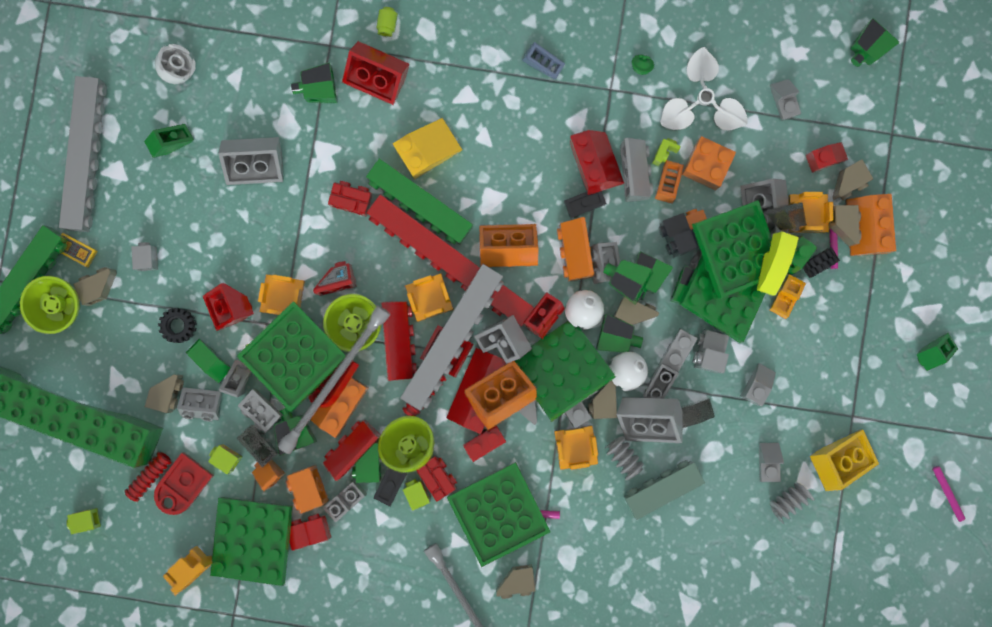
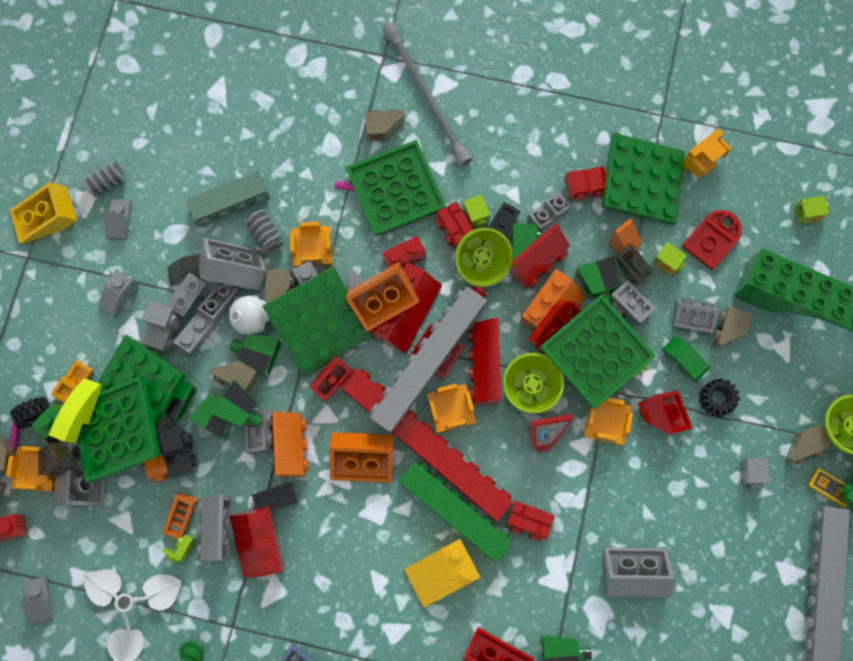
camera: 170 degrees left, 10 degrees down
red piece [124,452,172,502] -> none
green slope [144,124,194,158] -> none
light grey slope [219,360,252,398] -> none
light grey hose [278,305,390,454] -> none
orange brick [286,464,329,514] -> none
light grey brick [474,315,532,364] -> none
white cylinder [565,290,604,329] -> none
orange brick [682,136,736,191] -> none
none -> light grey bracket [167,273,206,317]

